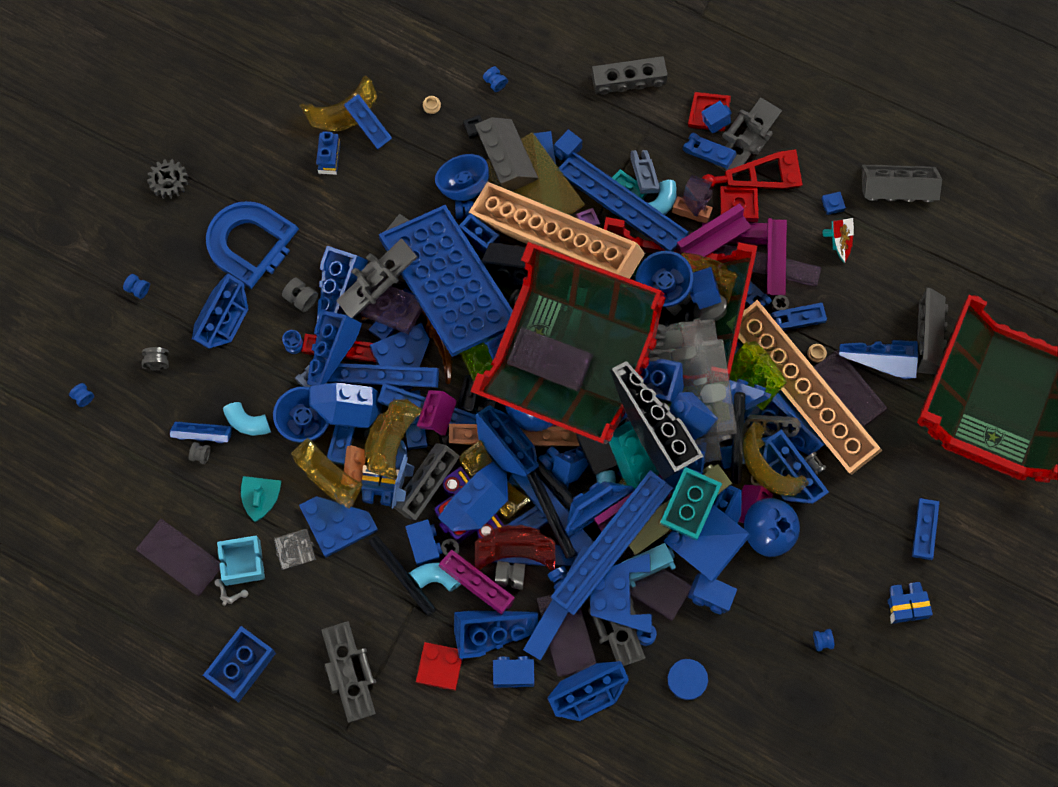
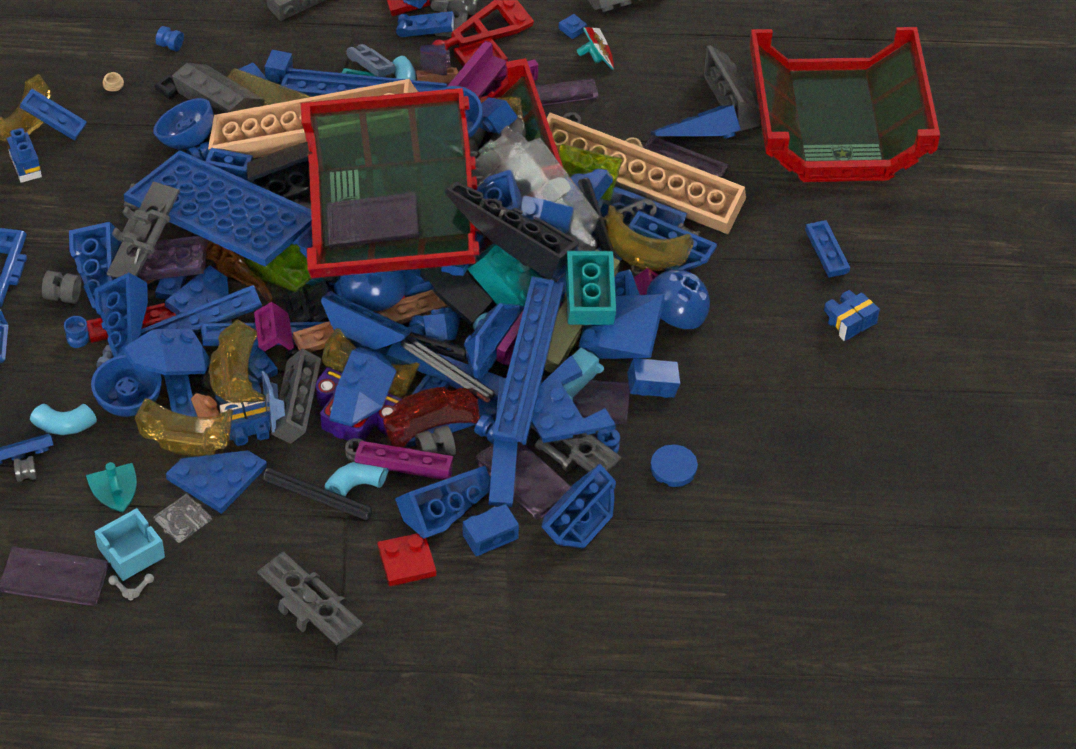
camera: 30 degrees left, 20 degrees down
blue brick [203,626,276,703] -> none
blue brick [405,519,443,567] -> none
magenta panel [766,218,787,296] -> none
blue plate [770,303,827,331] -> none
blue wheel [813,629,834,651] -> none

